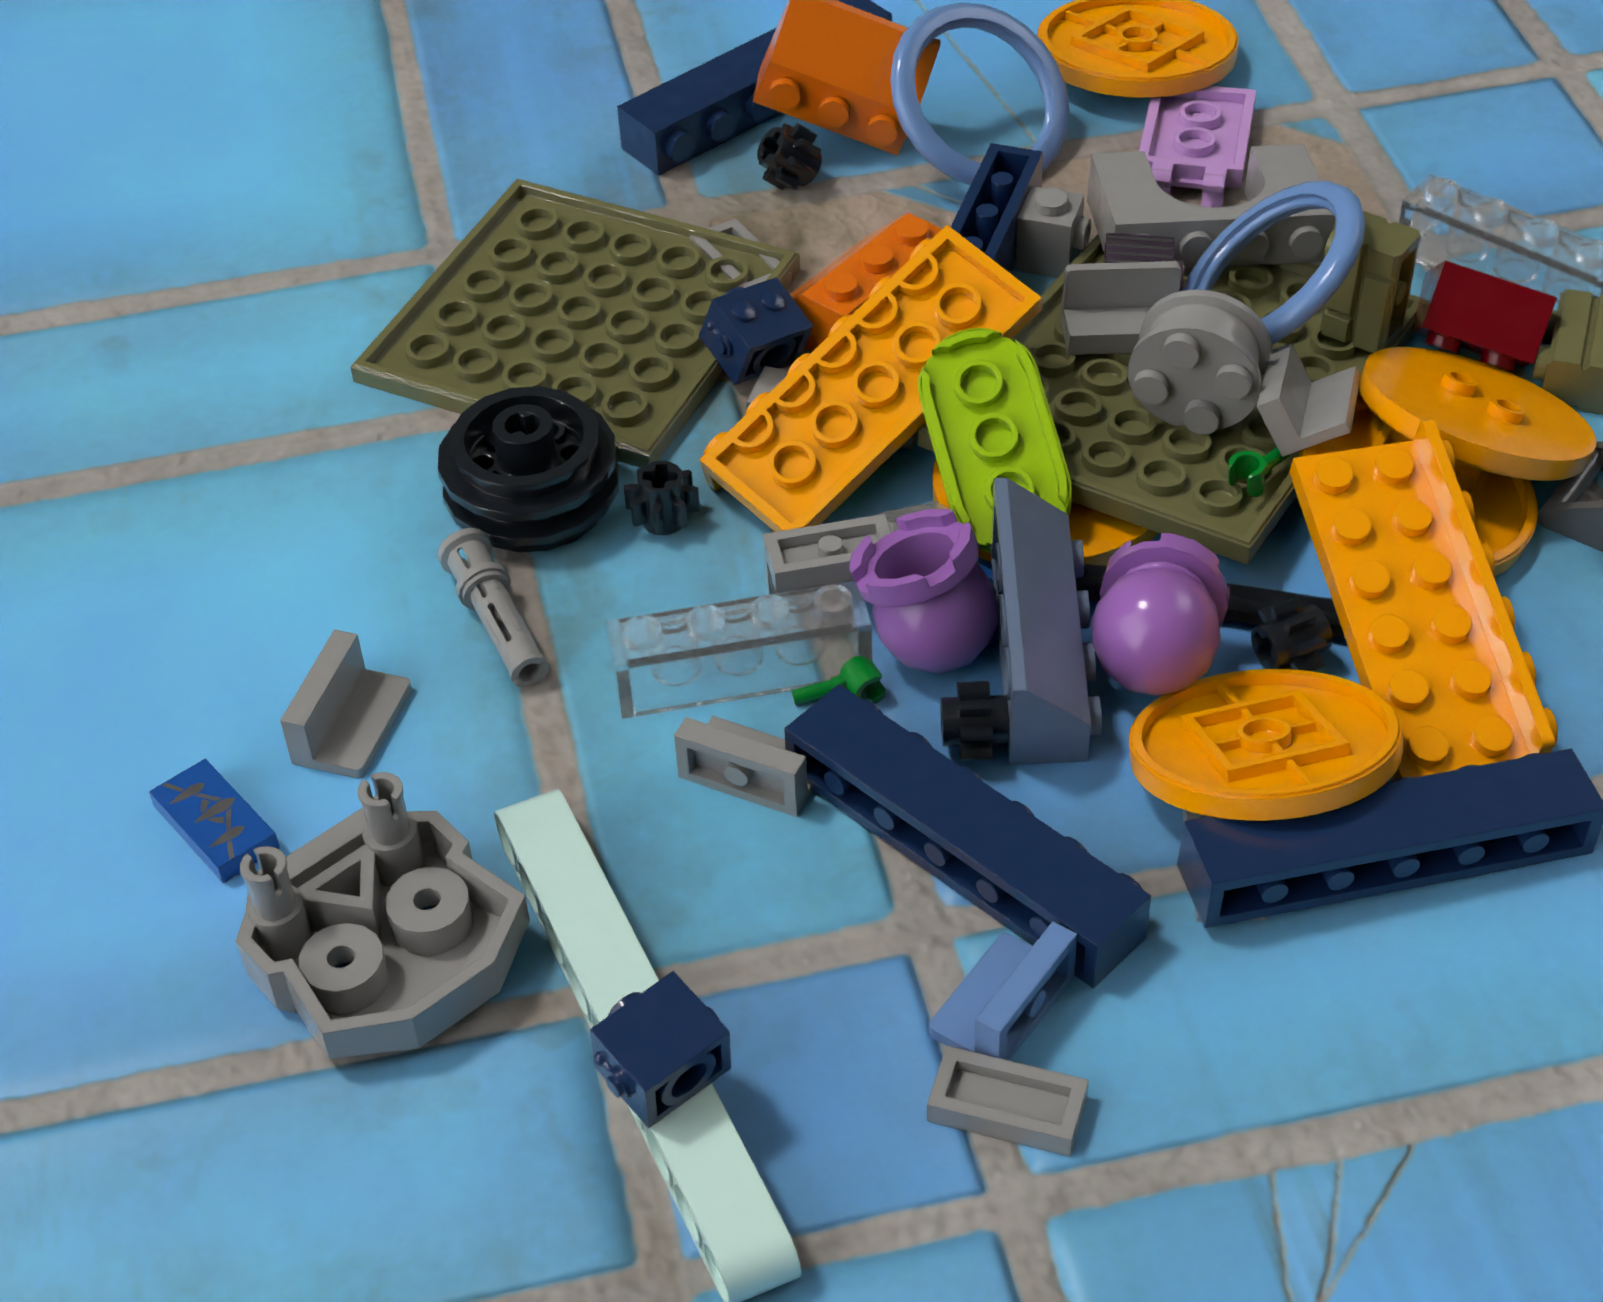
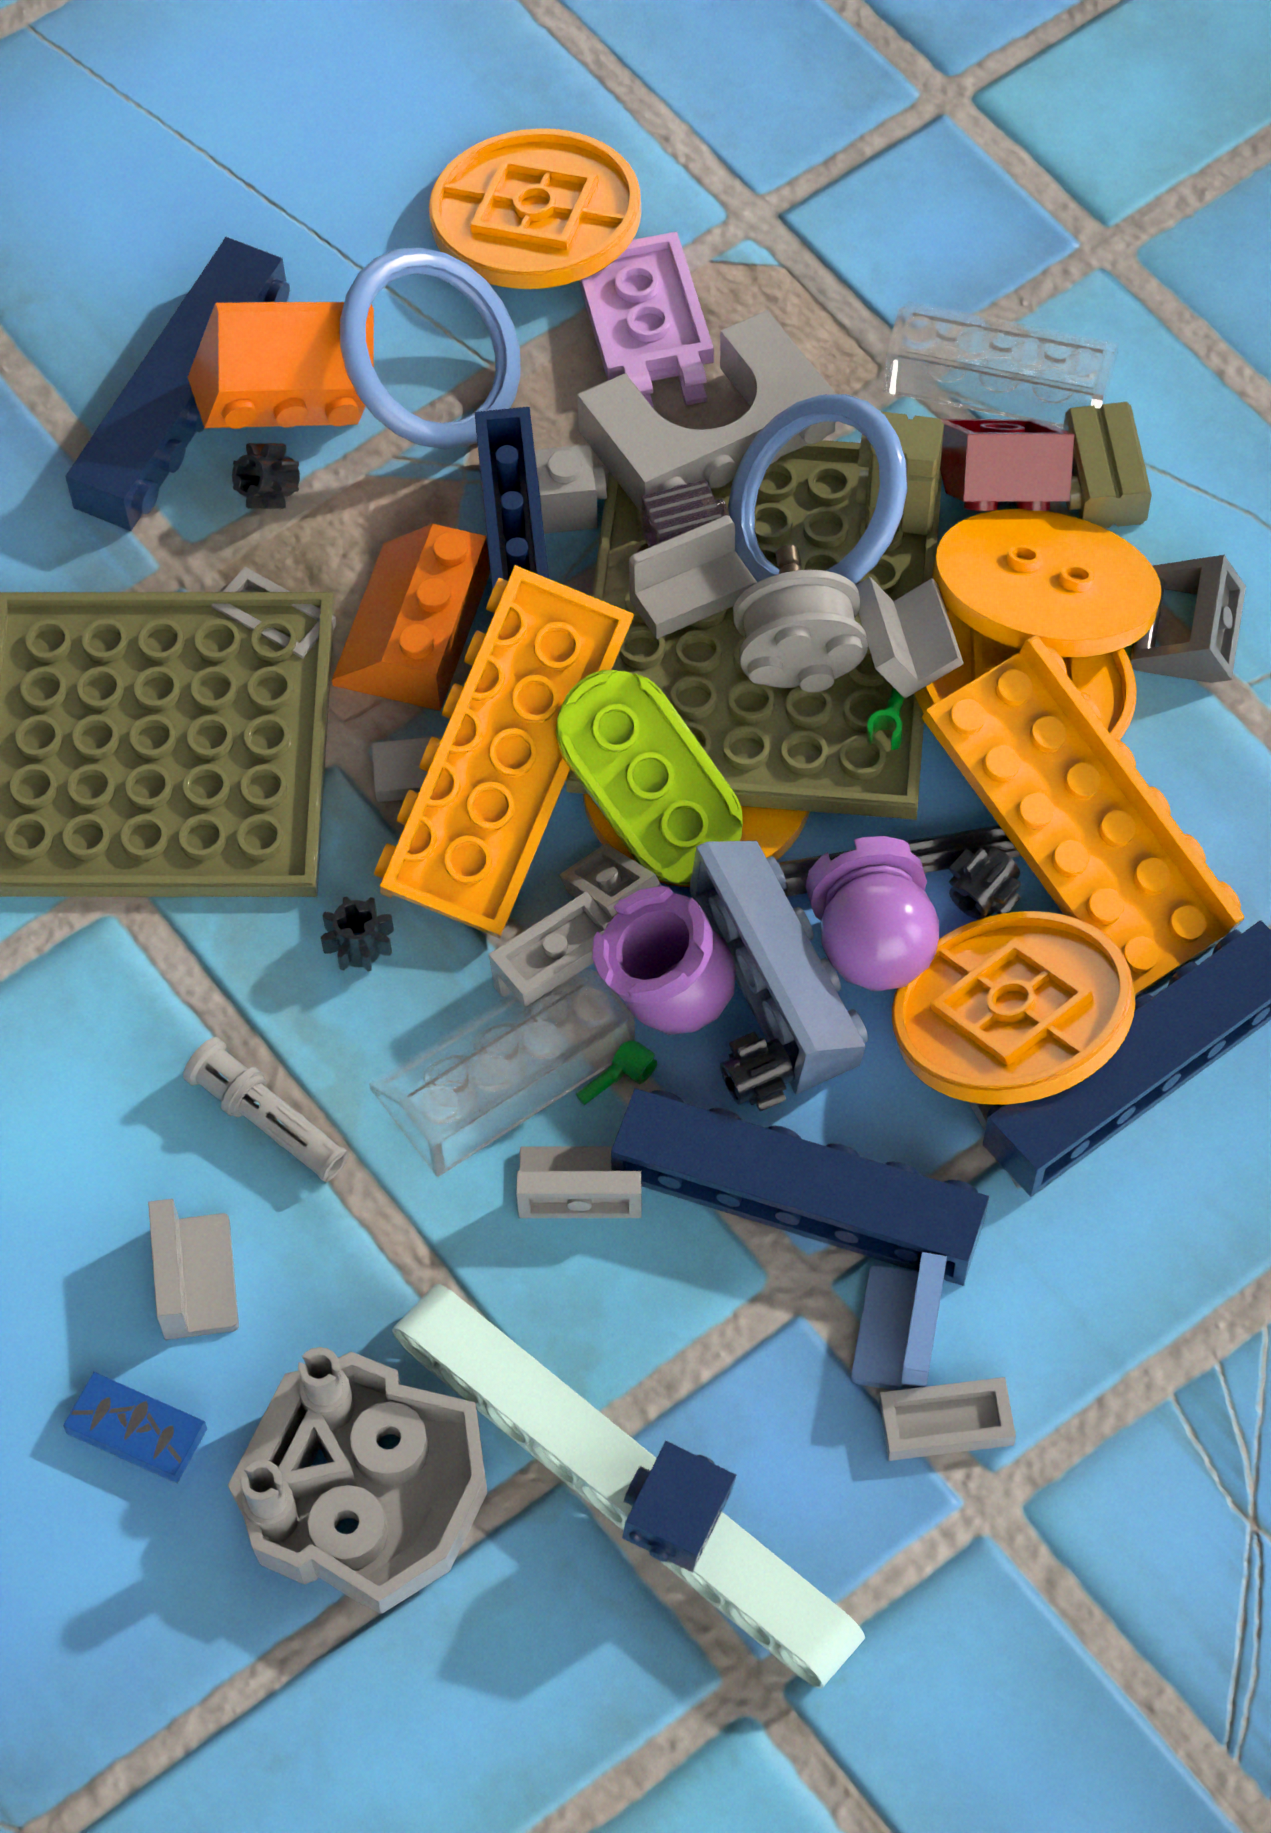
camera: 25 degrees left, 15 degrees up
black wheel [438,386,619,553] -> none
dark blue head [699,277,814,385] -> none

